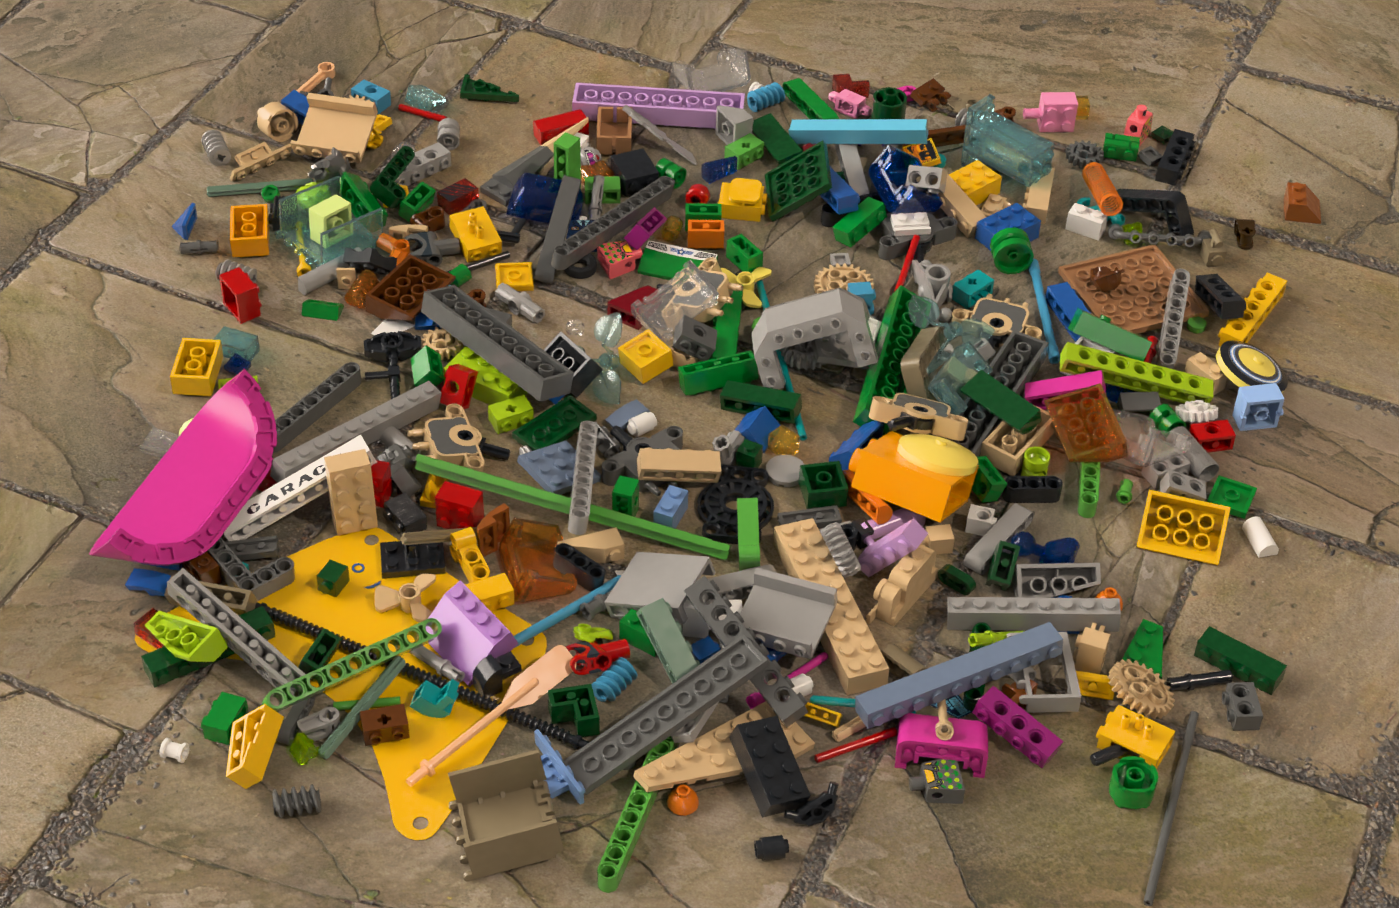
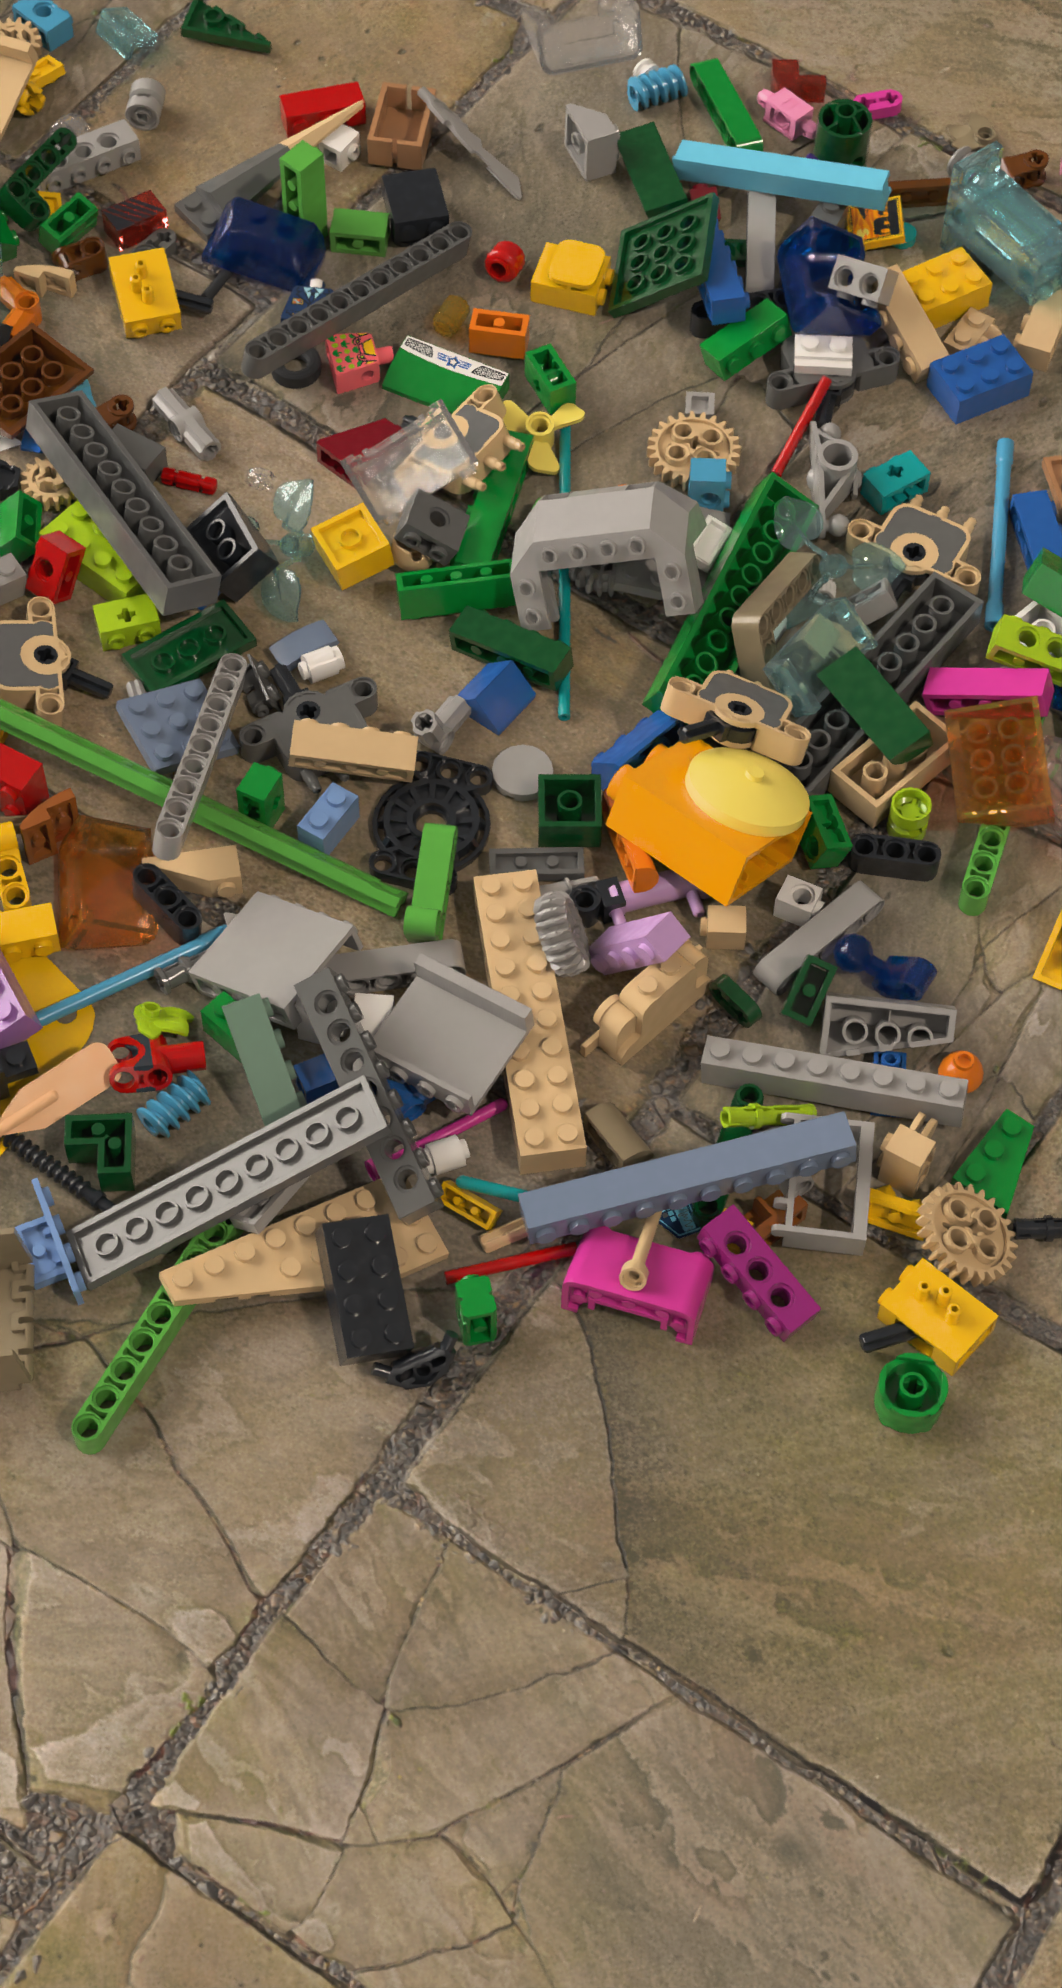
camera: 10 degrees right, 15 degrees up
red bar [398,104,447,122] -> none
dark grey connector [404,231,460,267] -> none
black bar [446,251,510,273] -> none
green brick [449,263,472,288] -> none
yellow tile [495,262,534,291] -> none
dark grey beam [534,175,581,284] -> none
lavender brick [572,83,745,129] -> none
head [581,147,602,172] -> none
clear orange axle [581,160,614,186] -> none
light grey pin [588,175,605,220] -> none
magenta brick [624,207,667,250] -> none
green wheel [655,158,687,189] -> none
orange brick [667,785,699,816] -> none
green brick [685,203,722,231] -> none
clear blue slope [701,156,737,184] -> none
bright green brick [724,133,764,170] -> none
dark green brick [736,439,763,468] -> none
black brick [754,835,789,861] -> none
clear yellow brick [768,425,800,455] -> none
dark grey torso [909,759,965,804] -> none
reddish brown plate [910,78,951,112] -> none
green wheel [990,227,1034,274] -> none
bright green pin [1116,479,1133,504] -> none
dark grey piece [1143,711,1199,906] -> none
none -> red axle [161,467,218,495]
none -> green brick [455,1274,497,1347]

